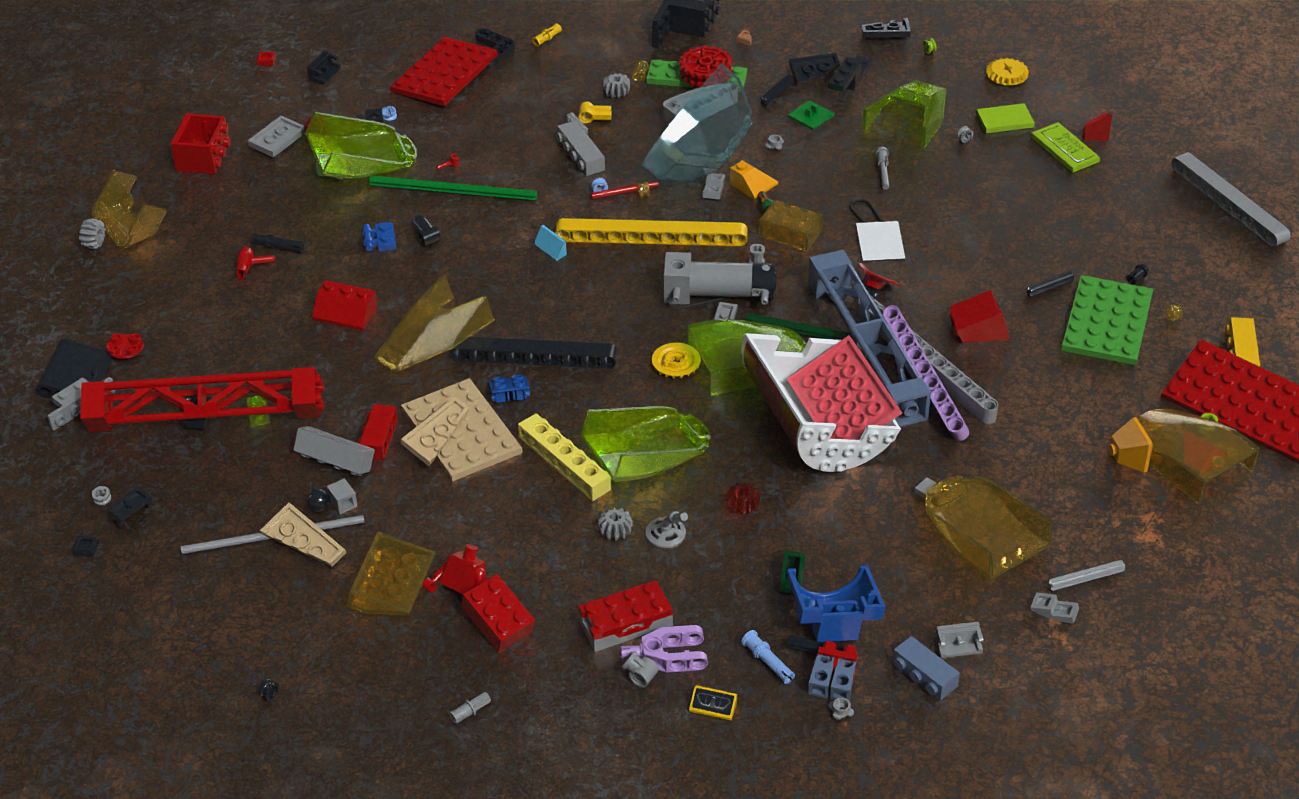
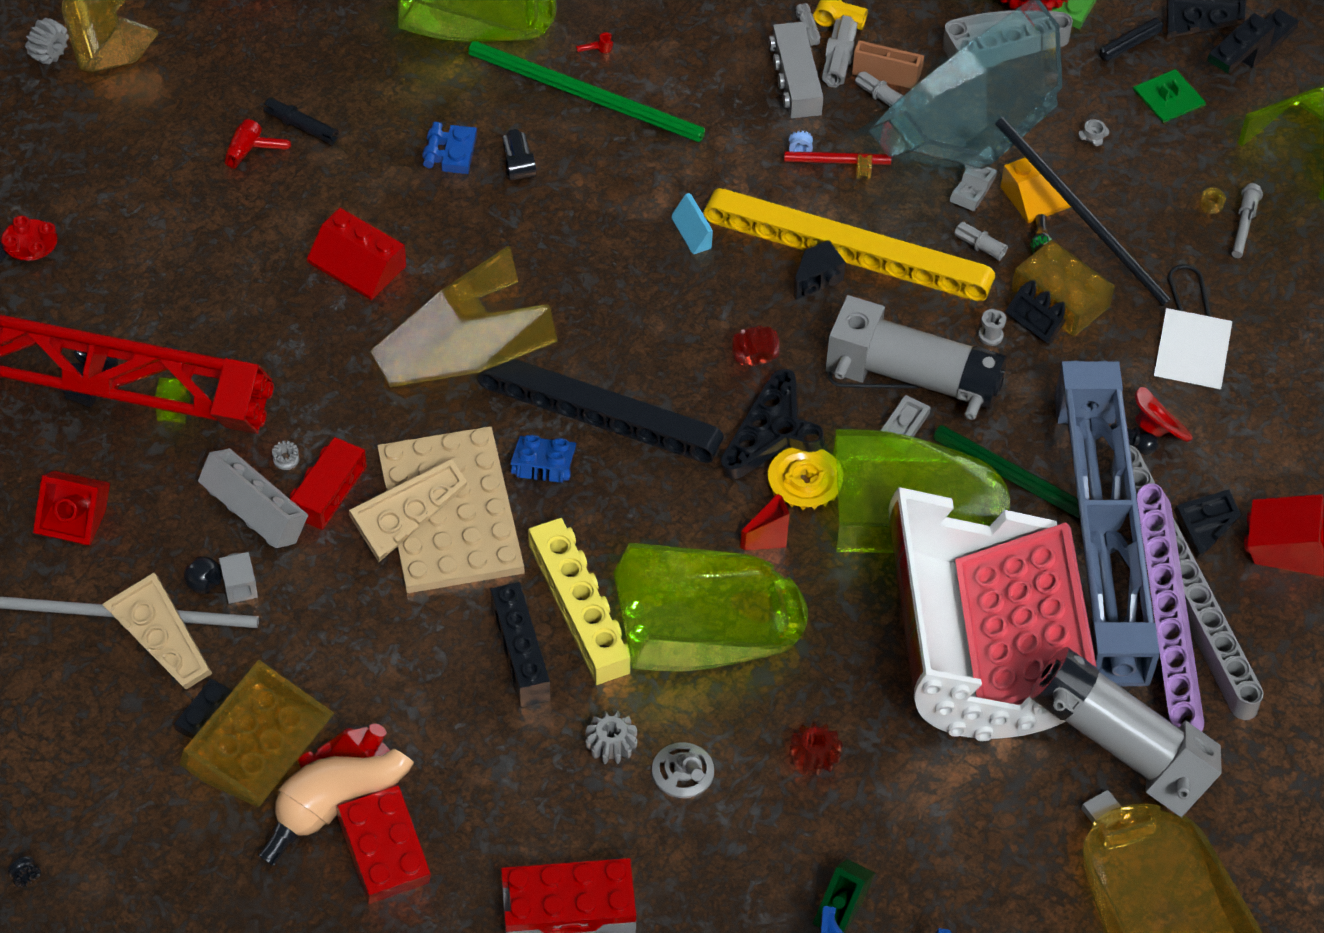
camera: 15 degrees right, 10 degrees up
none -> red slope [33,471,110,545]
none -> black plate [174,678,237,744]
none -> light nougat animal [257,748,414,866]
none -> light grey bush [272,441,299,470]
none -> black brick [490,582,550,708]
none -> black beam [721,369,825,479]
none -> clear red gear [732,325,780,367]
none -> red slope [740,494,790,550]
none -> black slope [793,240,846,300]
none -> light grey piece [822,15,858,88]
none -> nougat piece [852,41,924,89]
none -> light grey axle [855,71,904,110]
none -> light grey axle [954,222,1008,261]
none -> black piece [995,117,1171,306]
none -> black plate [1005,280,1066,343]
none -> light grey piece [1030,647,1222,818]
none -> black wing [1174,489,1241,559]
none -> clear yellow bush [1200,188,1226,214]

